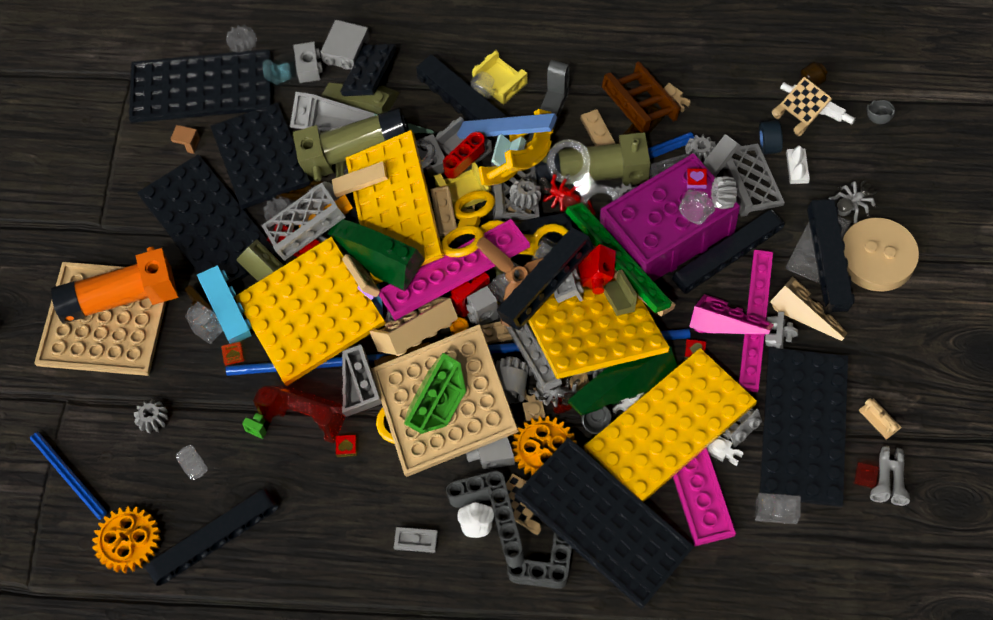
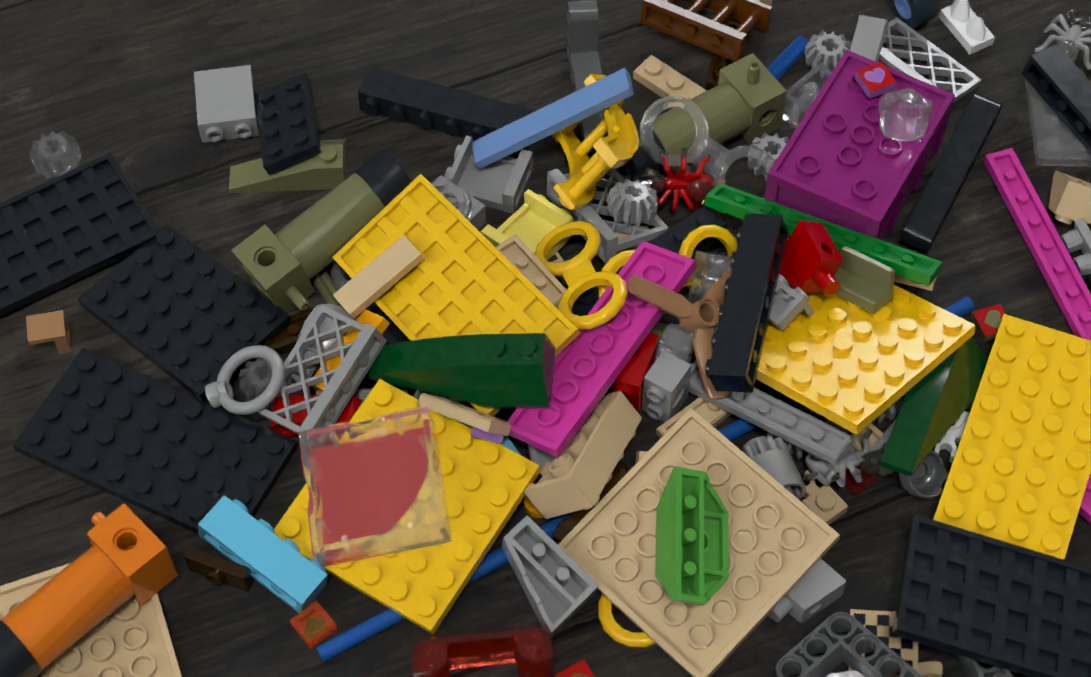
camera: 30 degrees left, 5 degrees down
clear brick [185,302,223,345] -> none
olive panel [237,239,284,282] -> none
clear light blue bracket [262,60,291,85] -> none
light grey plate [290,92,435,134] -> none
light grey brick [294,42,323,83] -> none
red beam [443,132,485,179] -> none
light orange tile [450,317,469,335] -> none
clear hair [471,71,496,100] -> none
light yellow panel [472,51,527,105] -> none
light aqua panel [492,134,526,167] -> none
light orange gear [512,416,577,477] -> none
wedge [689,294,774,334] -> none
light grey gear [711,176,738,209] -> none
none -> light grey piece [205,345,285,415]
none -> clear tile [299,406,452,567]

